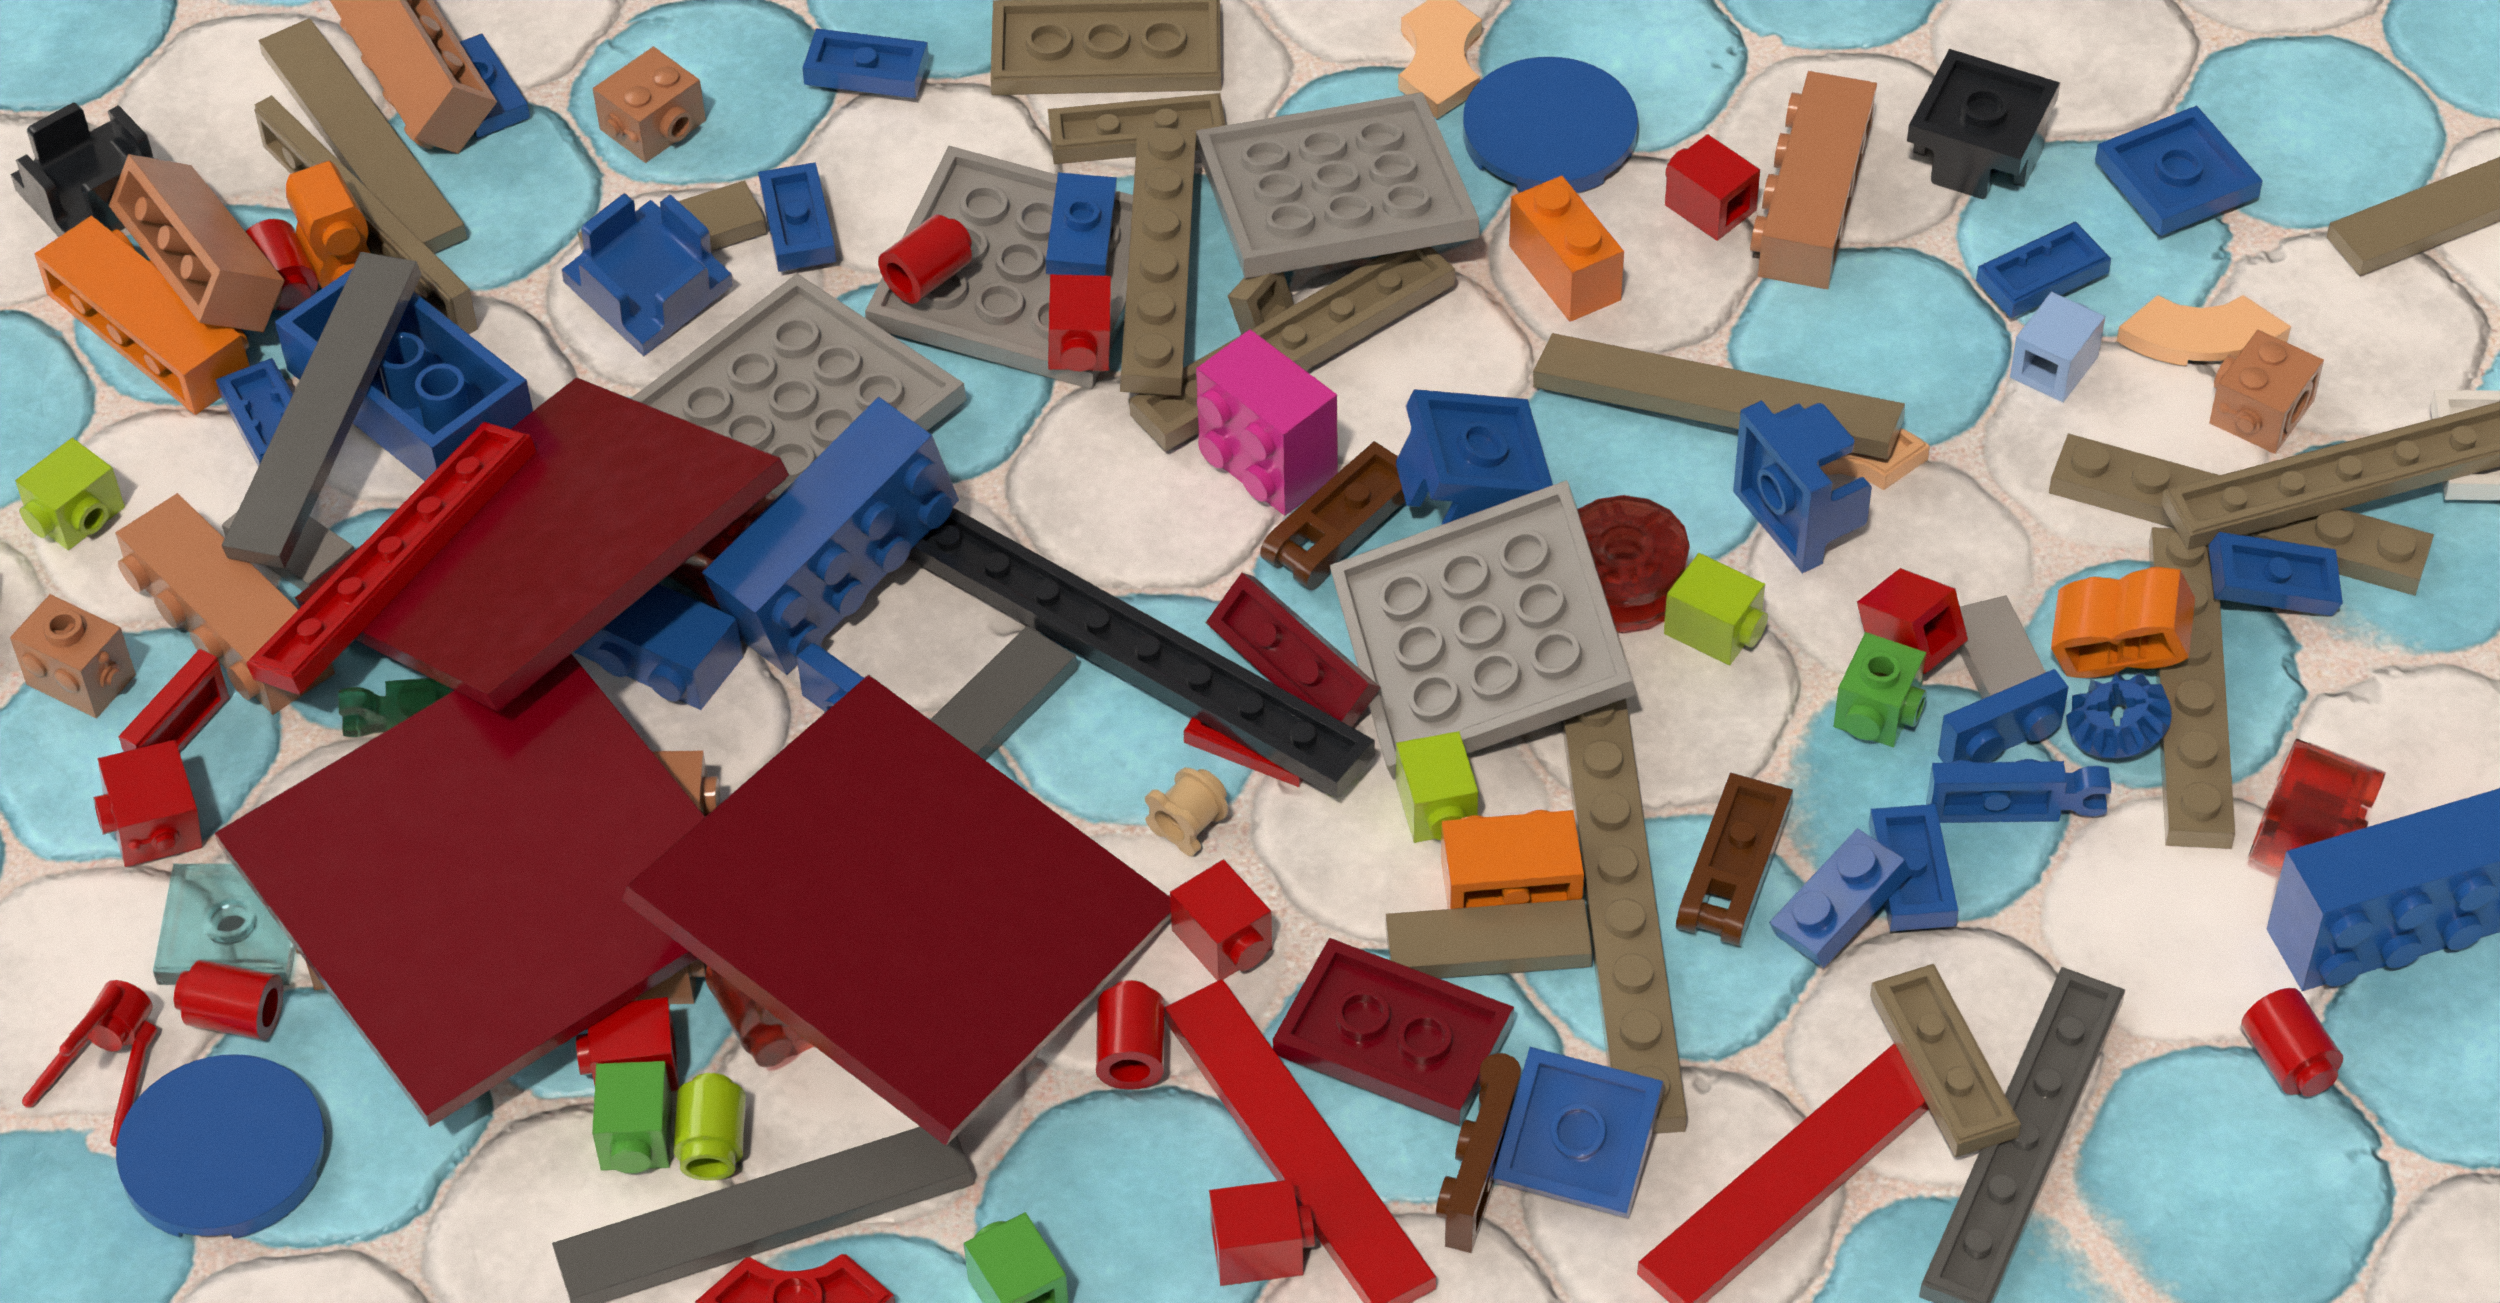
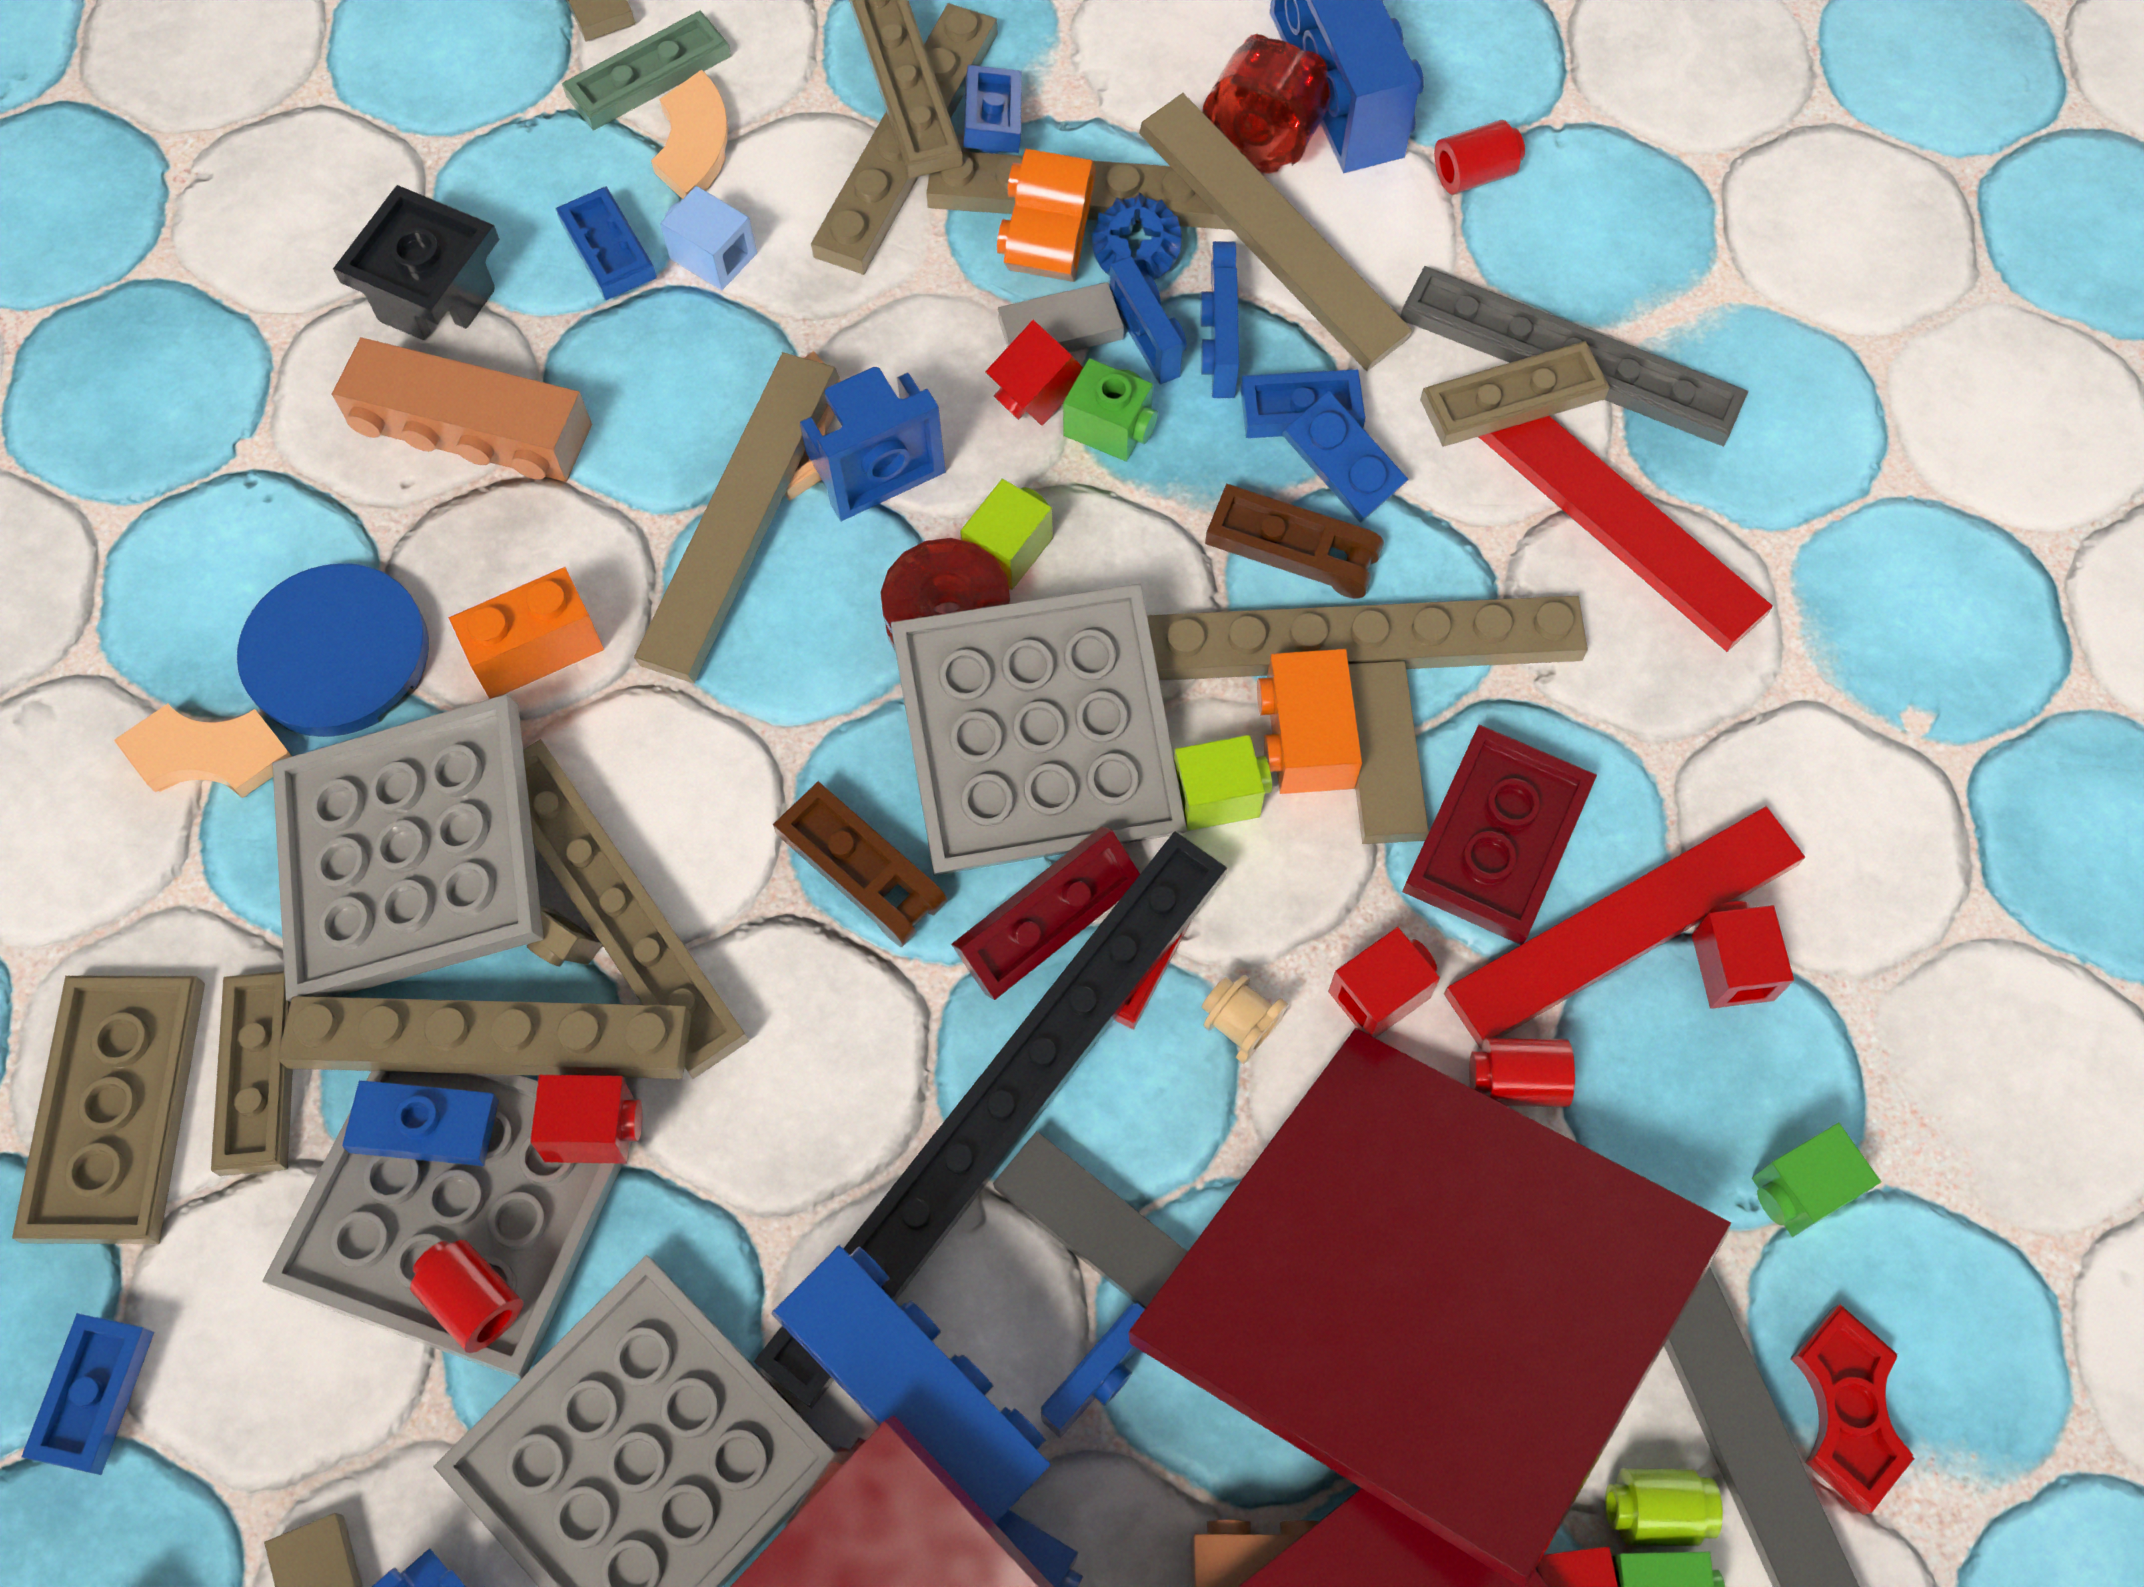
camera: 90 degrees left, 15 degrees up
blue plate [758,162,837,272] -> none
dark pink brick [1196,329,1338,516] -> none
blue panel [1396,389,1553,525] -> none
reddish brown plate [1436,1053,1521,1253] -> none
blue plate [1493,1047,1665,1219] -> none
red brick [1665,134,1760,241] -> none
blue plate [2095,105,2263,236] -> none
nougat head [2209,329,2324,454] -> none
none -> sand green tile [562,10,731,131]
none -> dark tan tile [1139,93,1412,371]

